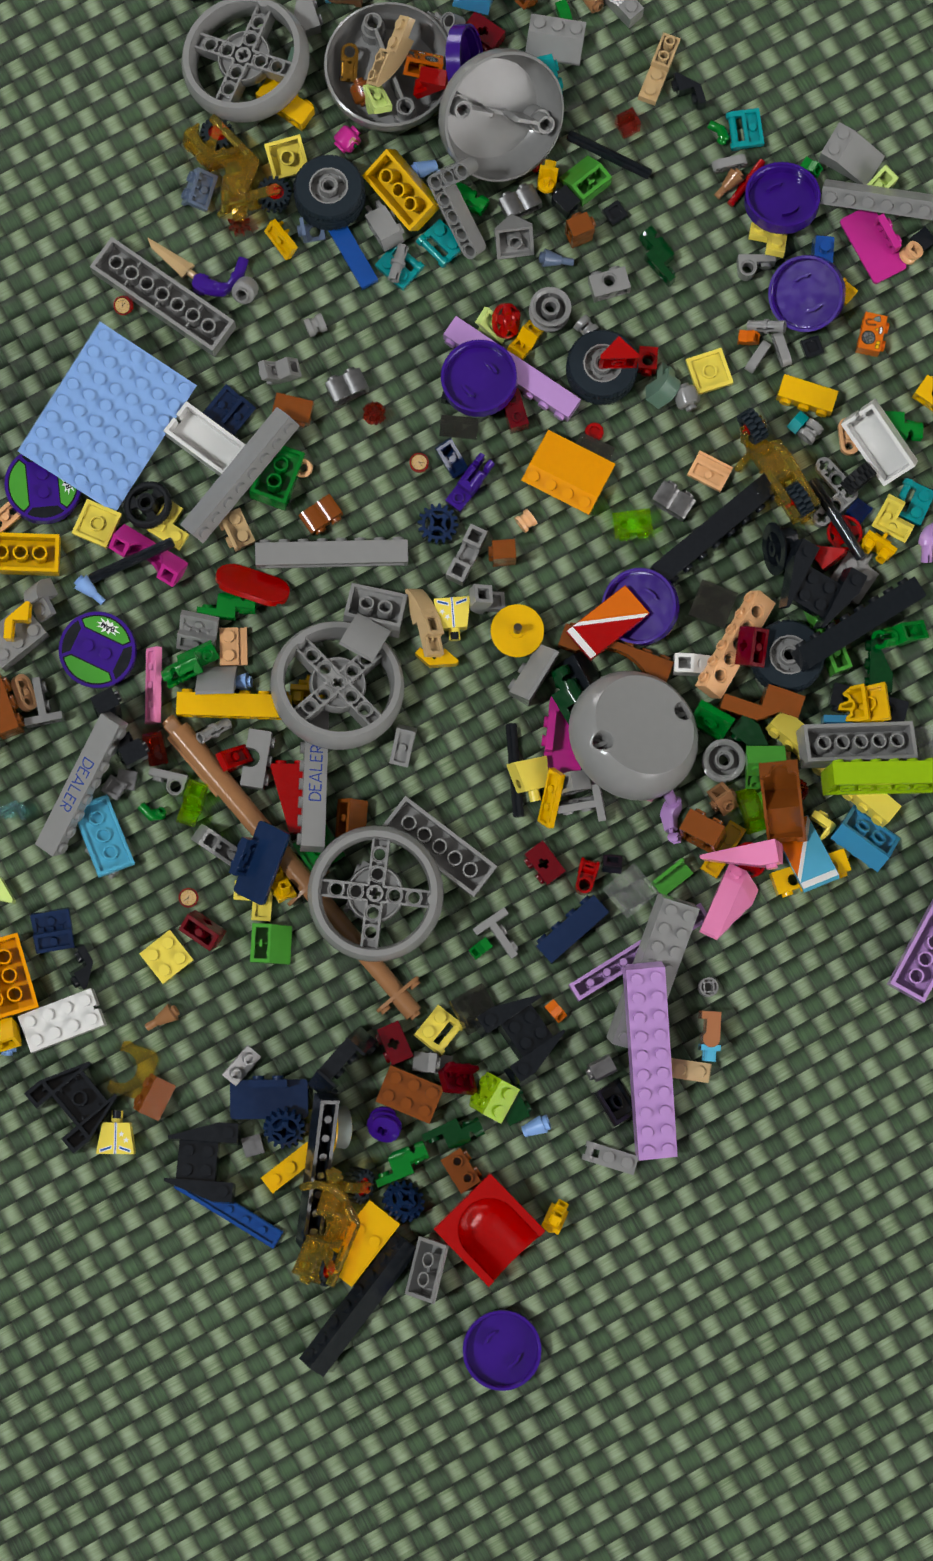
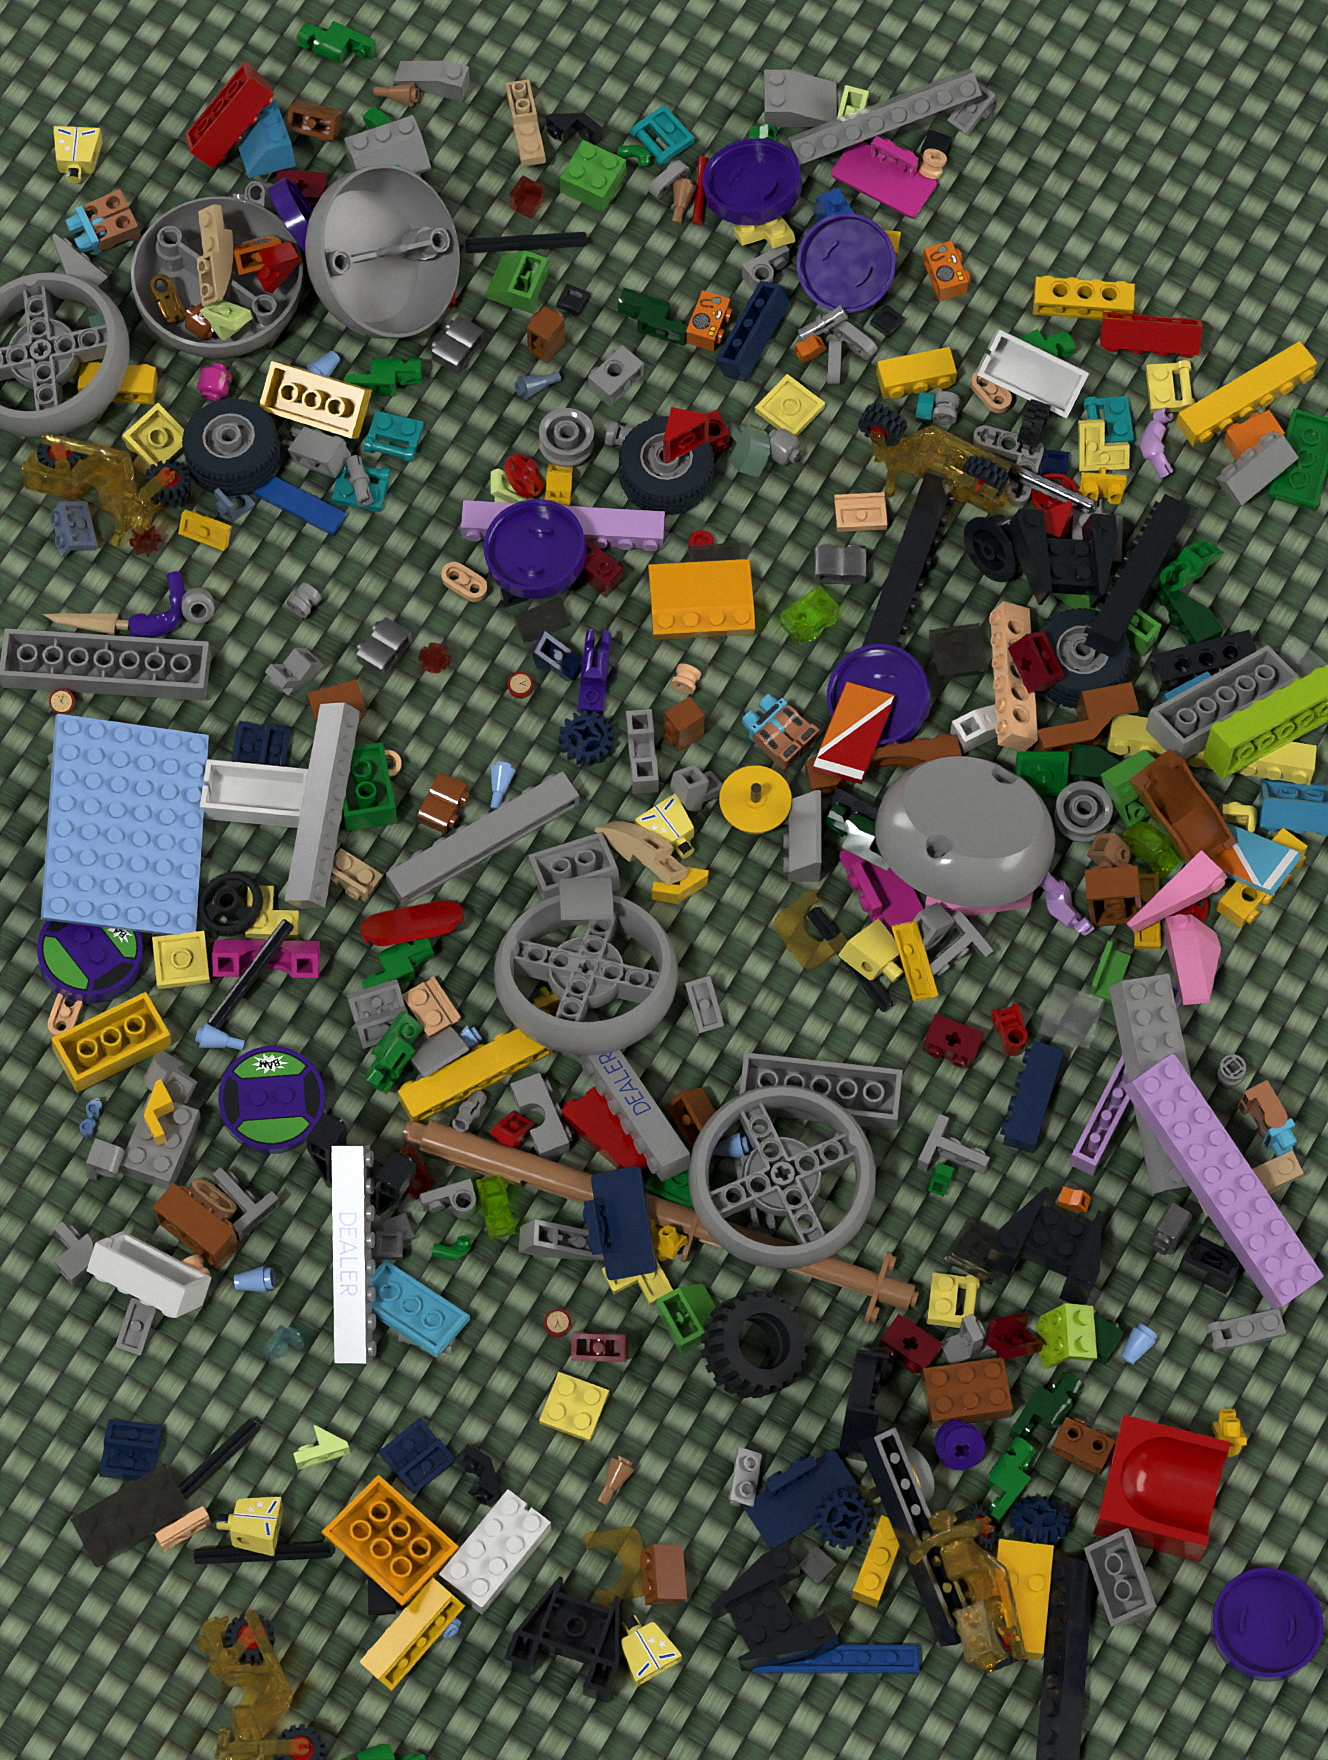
camera: 30 degrees left, 15 degrees down
bright pink tile [145,646,162,725] -> none
light grey beam [427,157,486,259] -> none
light grey slope [494,214,534,260] -> none
yellow hips [536,159,559,194] -> none
black brick [551,185,581,219] -> none
black tile [602,854,623,874] -> none
yellow plate [838,682,892,723] -> none
none -> light blue cone [234,1266,275,1292]
none -> light nougat plate [441,562,488,602]
none -> light blue cone [490,761,516,810]
none -> bright green brick [560,140,626,212]
none -> orange brick [686,290,733,352]
none -> black tyre [700,1291,809,1399]
none -> light blue cone [712,1132,749,1158]
none -> dark blue brick [716,280,790,382]
none -> hips [742,694,820,771]
none -> clear yellow piece [774,890,848,970]

